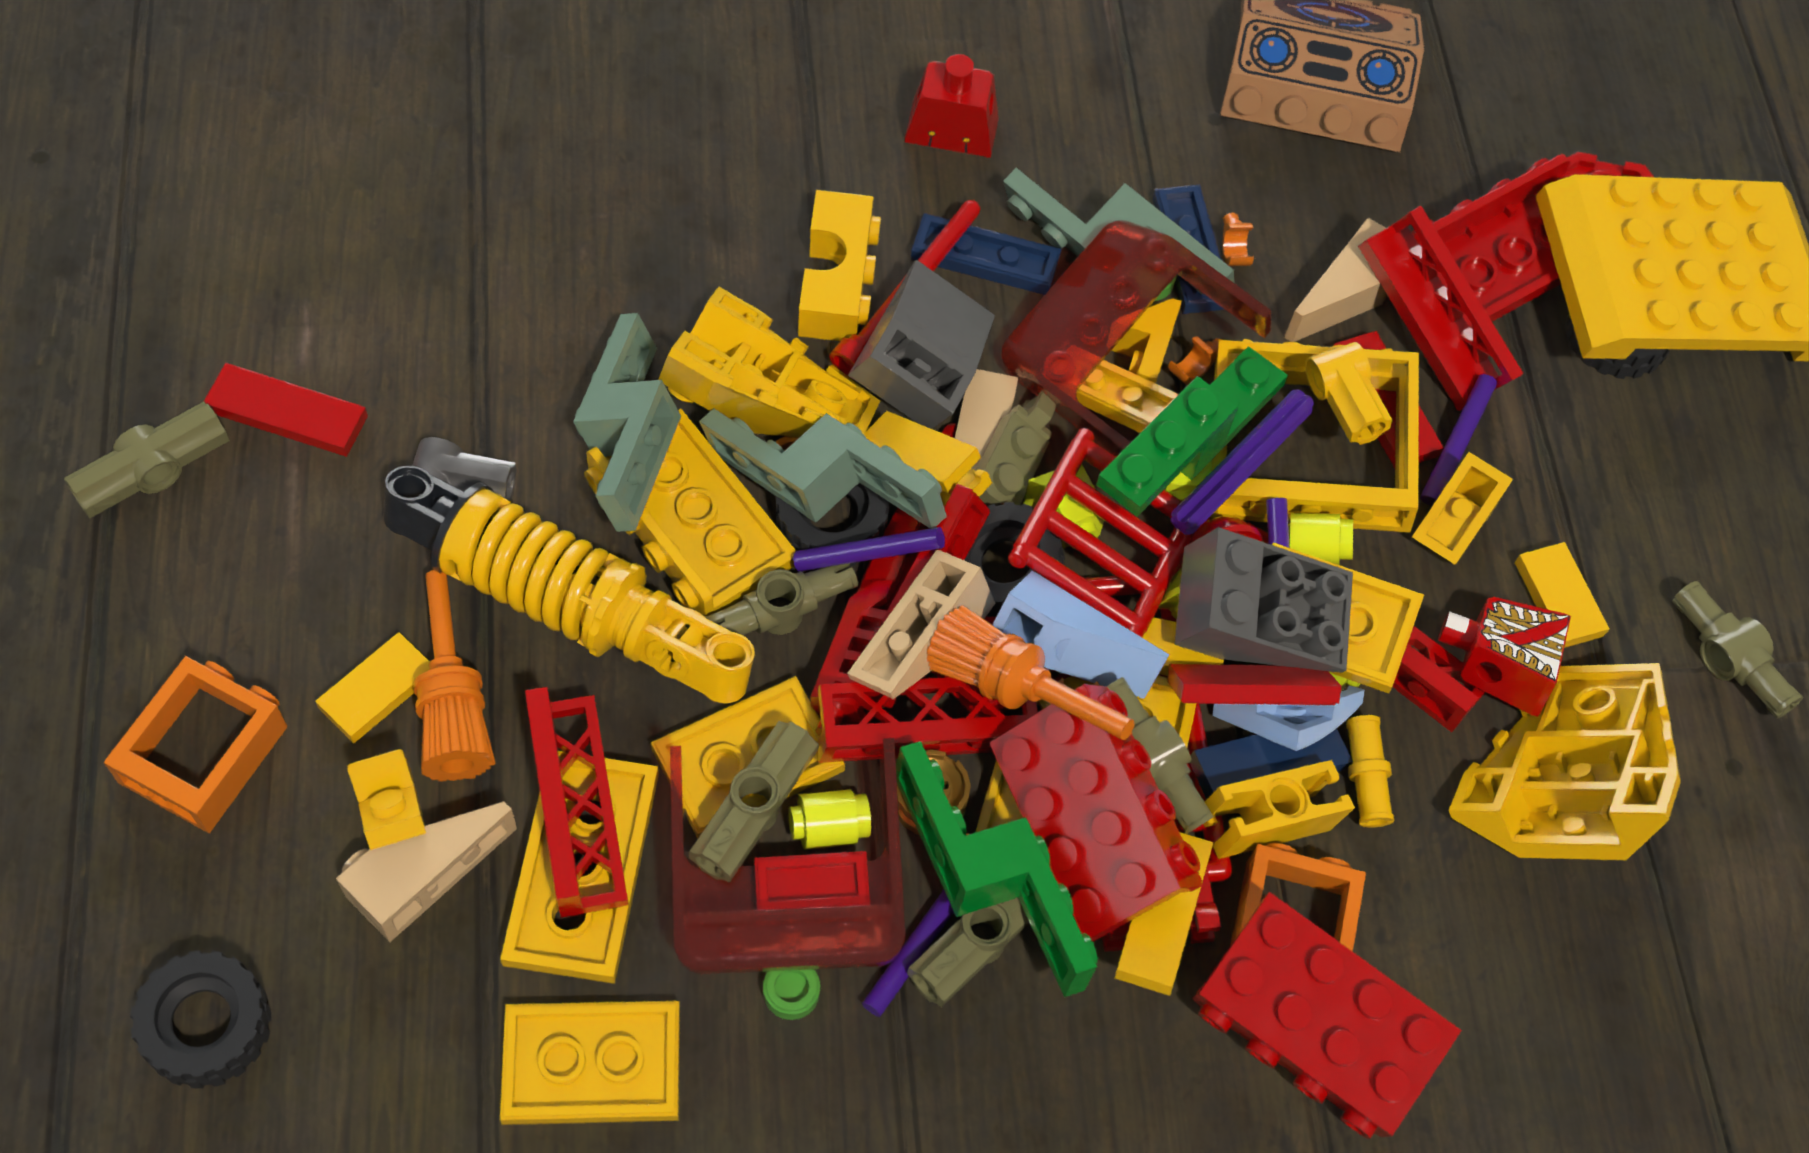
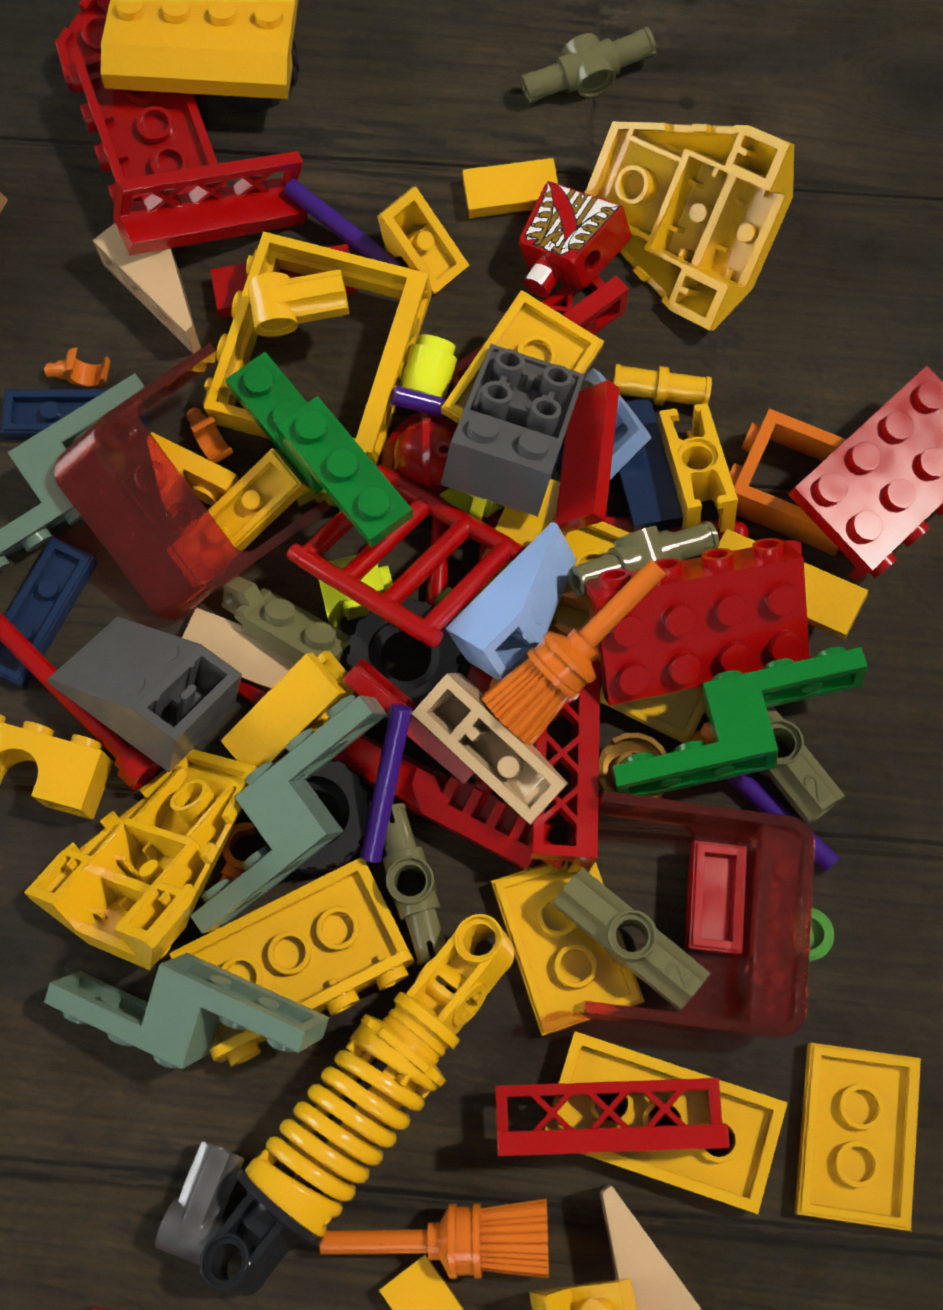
camera: 70 degrees left, 10 degrees up
neon yellow brick [788,789,871,850] -> none
dark purple axle [1171,389,1314,535] -> none

